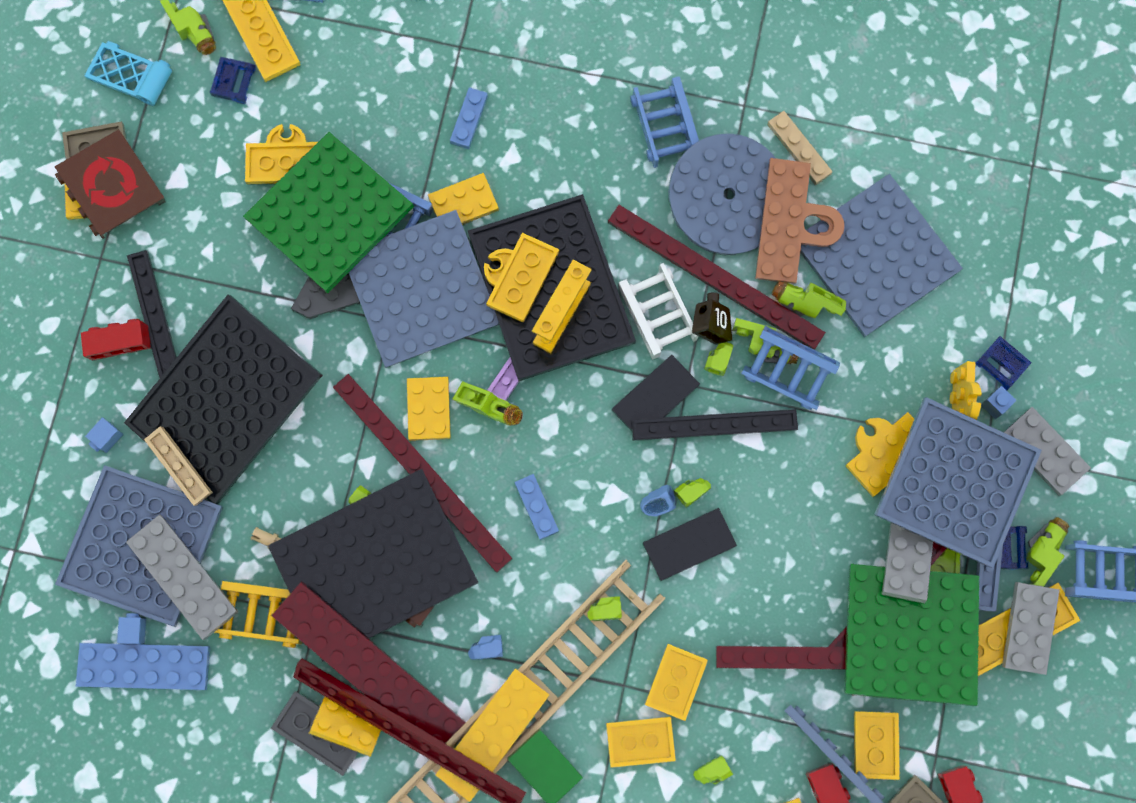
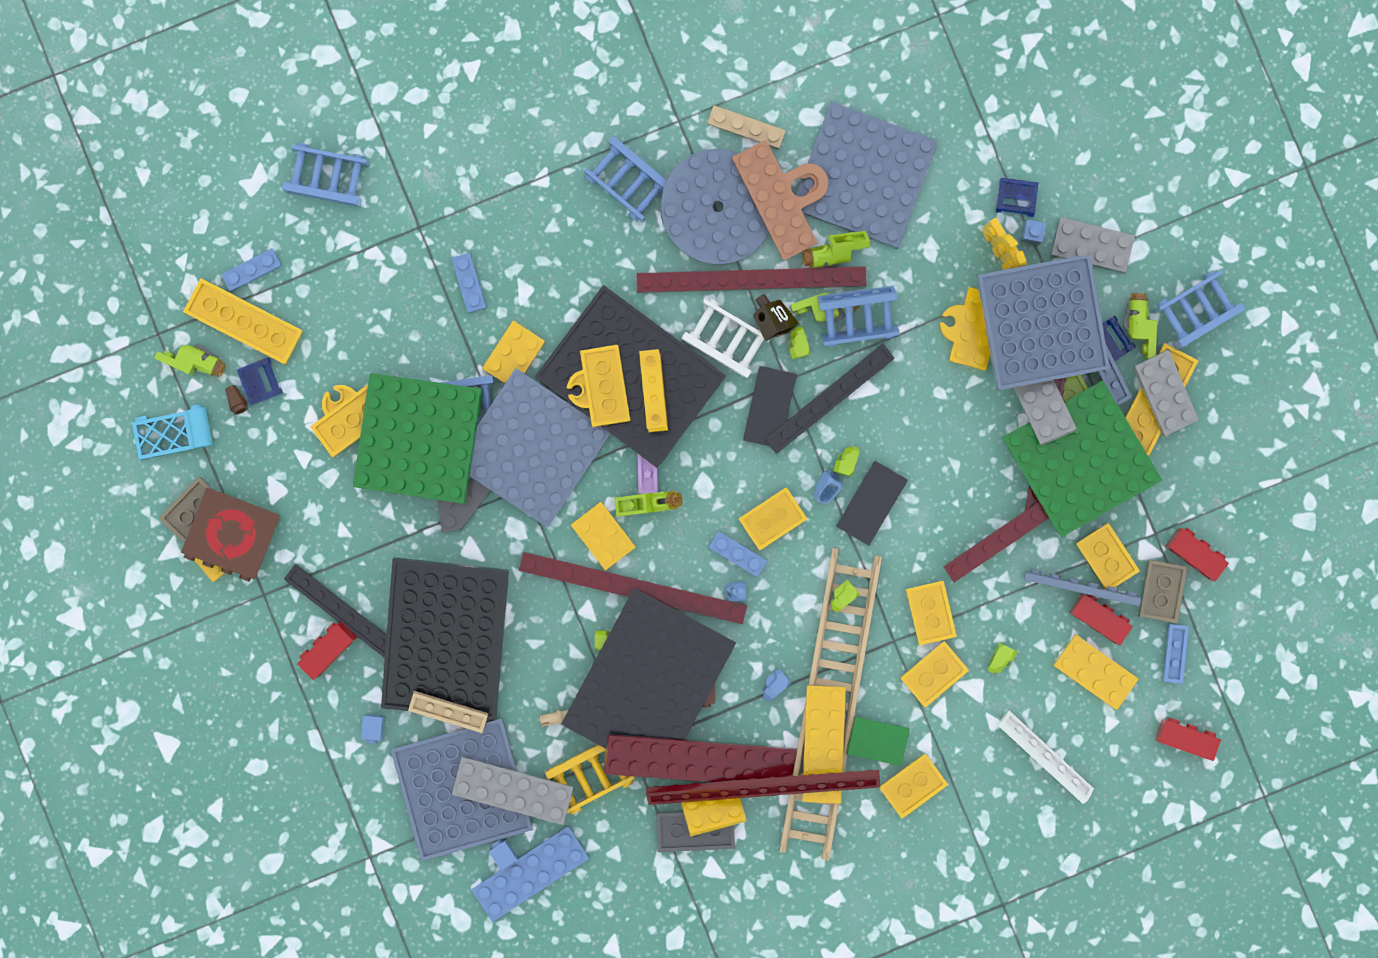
camera: 30 degrees left, 10 degrees up
none -> reddish brown cone [225,385,248,415]
none -> medium blue rock [725,581,747,602]
none -> yellow plate [739,487,807,551]

